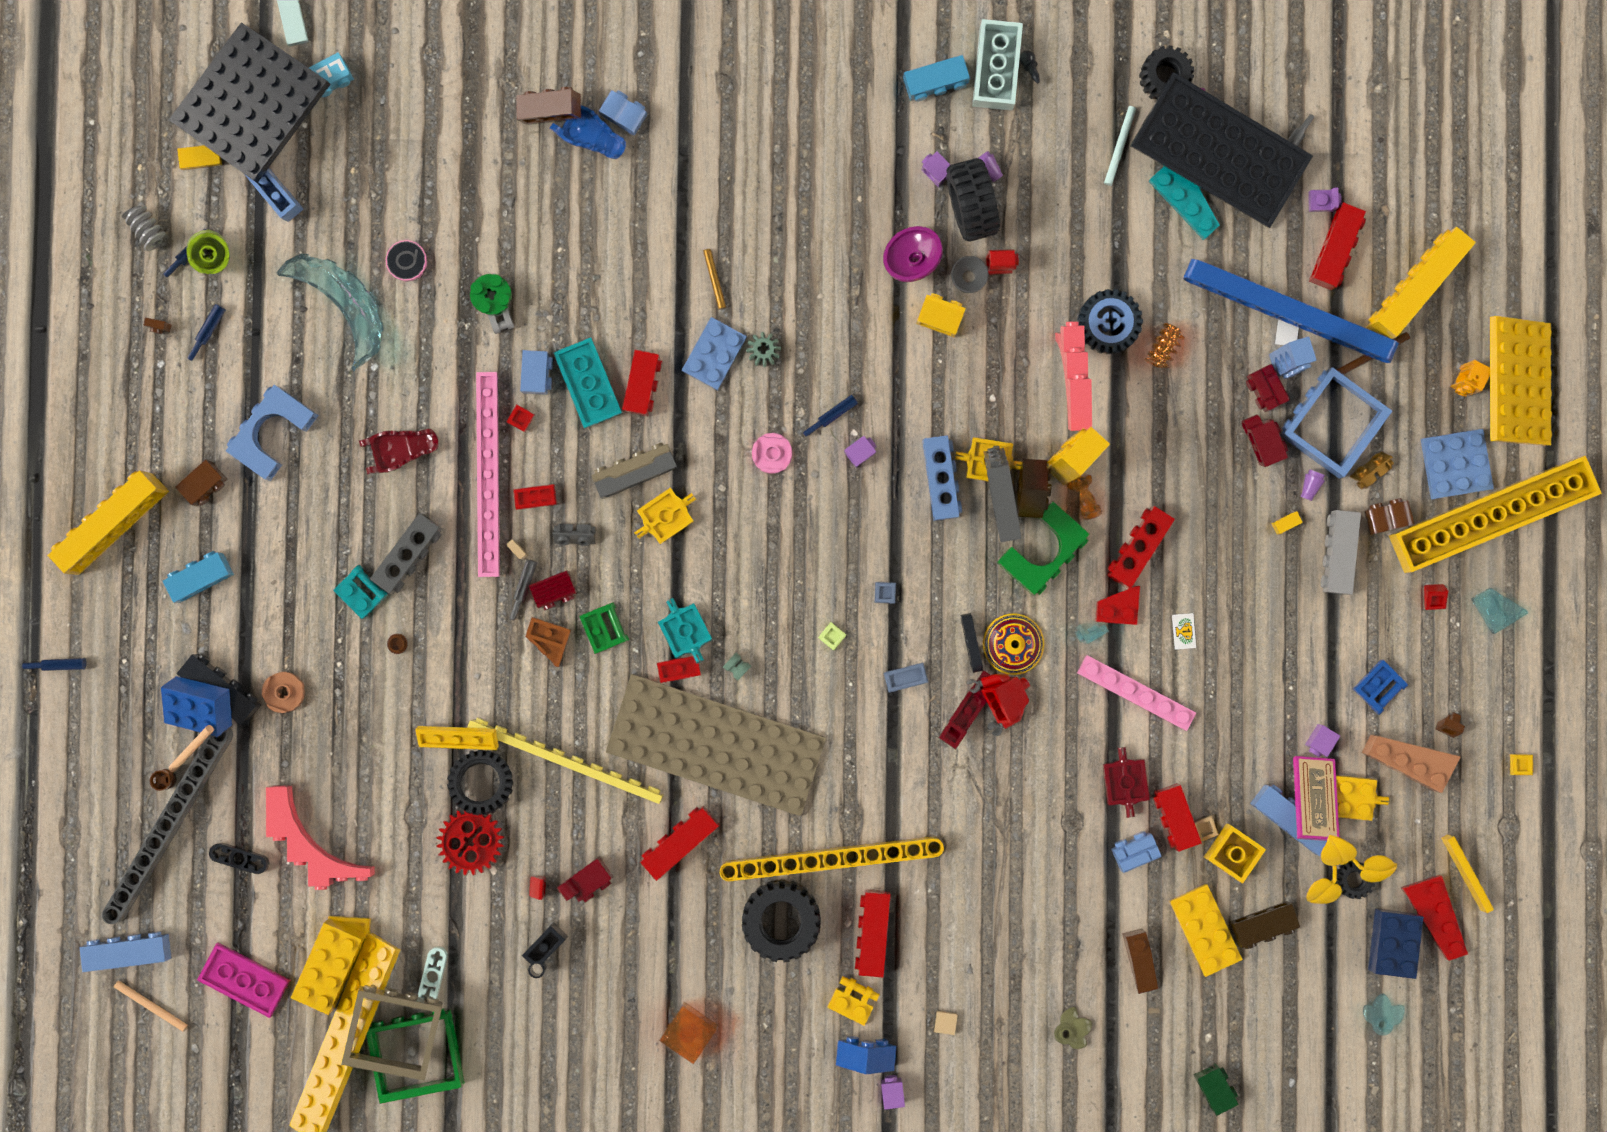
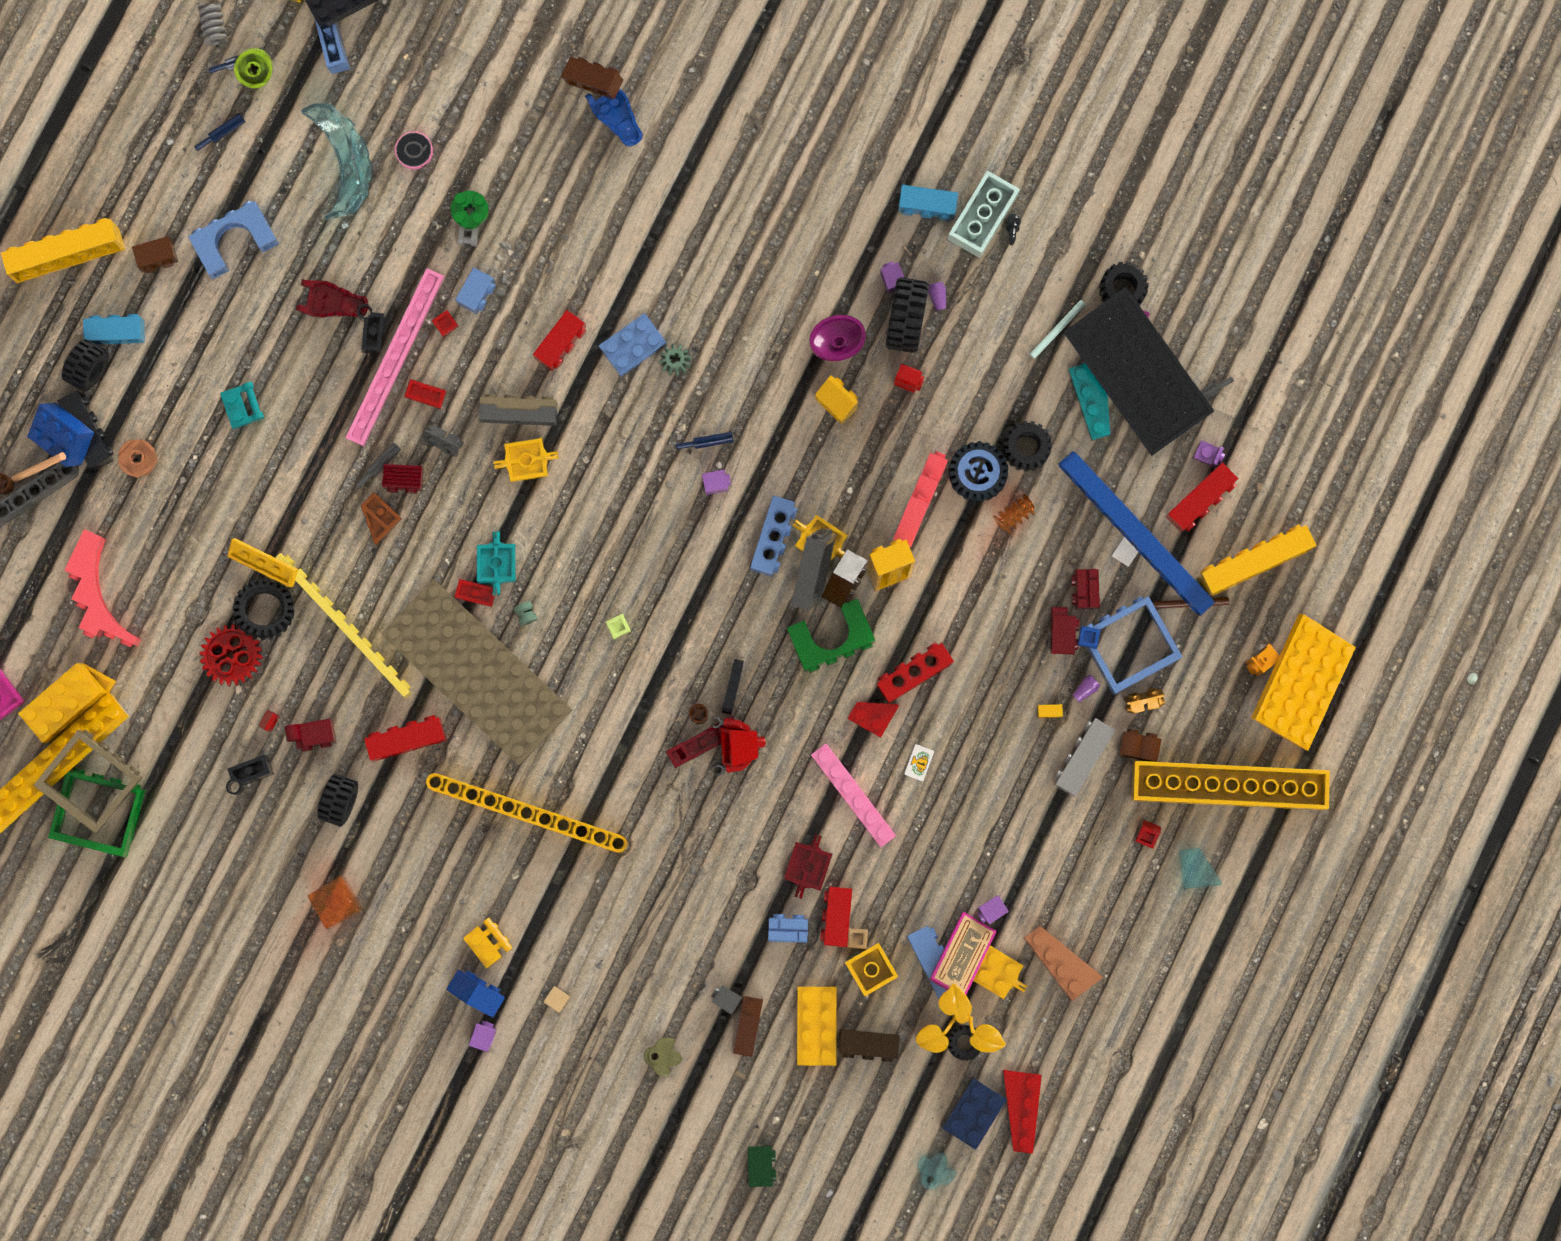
camera: 30 degrees right, 5 degrees down
reddish brown plate [143,317,172,335] -> none
black beam [209,843,270,874] -> none
dark grey brick [370,513,442,594] -> none
reddish brown plate [387,634,408,654] -> none
light aqua beam [418,946,448,999] -> none
tan tile [507,539,528,560] -> none
teal plate [554,337,623,429] -> none
green plate [579,602,629,654] -> none
medium blue brick [599,90,647,136] -> none
pearl gold bar [703,249,726,310] -> none
black tyre [742,880,821,963] -> none
bright pink tile [752,433,792,474] -> none
red brick [855,890,890,978] -> none
sand blue tile [874,582,896,604] -> none
sand blue tile [884,663,928,693] -> none
dark grey piece [951,256,988,293] -> none
dish [983,614,1044,675] -> none
clear orange animal [1066,475,1102,520] -> none
clear light blue bracket [1074,623,1109,645] -> none
medium blue brick [1269,336,1317,379] -> none
blue plate [1353,660,1408,715] -> none
medium blue plate [1420,429,1494,499] -> none
reddish brown tile [1435,712,1465,738] -> none
yellow tile [1441,835,1494,913] -> none
yellow tile [1510,754,1533,775] -> none
none -> black tyre [61,339,109,392]
none -> black tyre [317,774,358,827]
none -> black hinge [357,304,384,355]
none -> reddish brown wheel [689,704,708,724]
none -> dark grey brick [711,985,742,1014]
none -> black tyre [1003,421,1052,472]
none -> blue tile [1077,626,1100,649]

